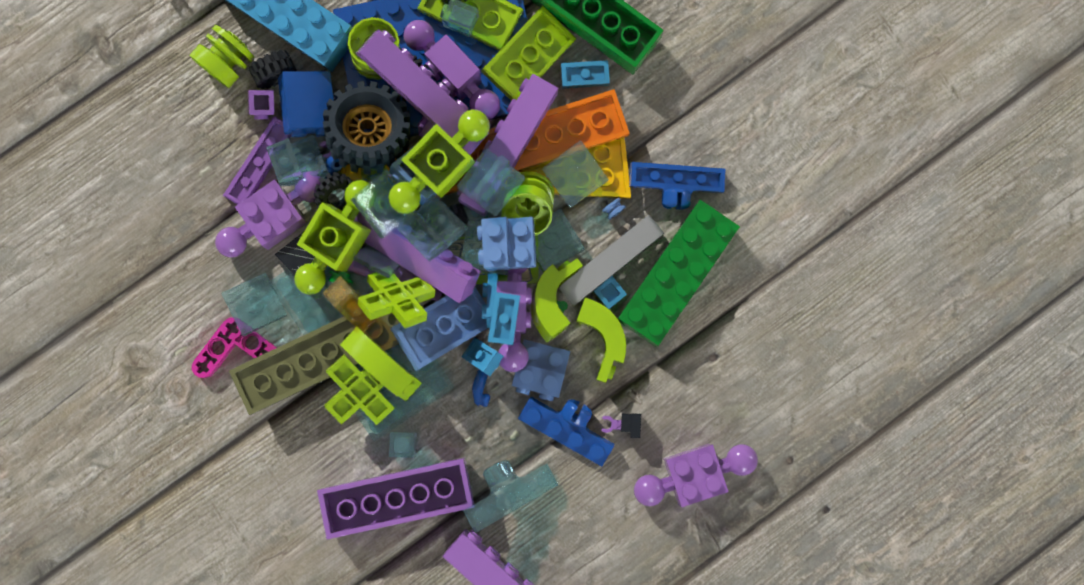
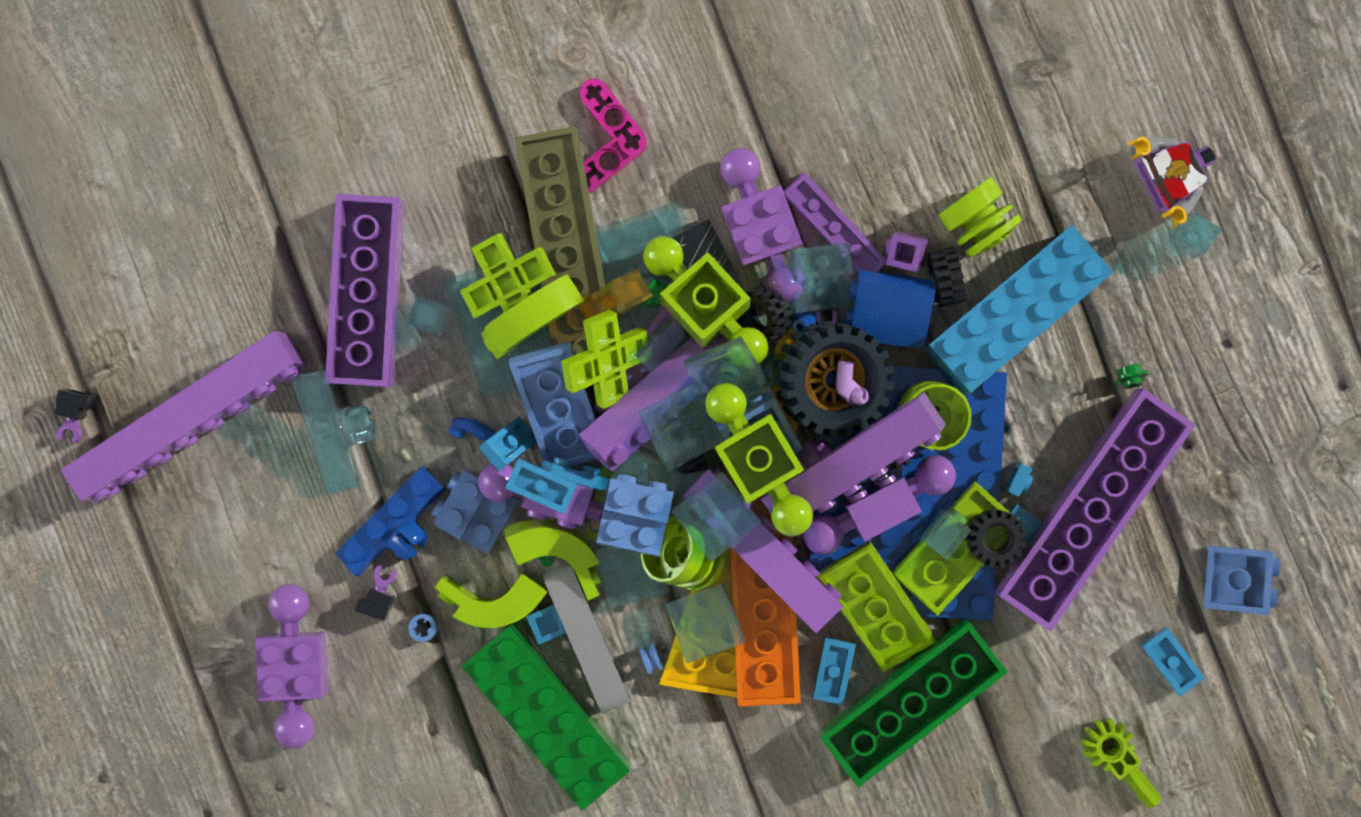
camera: 105 degrees right, 5 degrees up
clear light blue tile [221,273,287,337] -> none
blue plate [629,162,725,210] -> none
none -> medium blue bush [408,613,438,642]
none -> lavender arm [836,361,869,405]

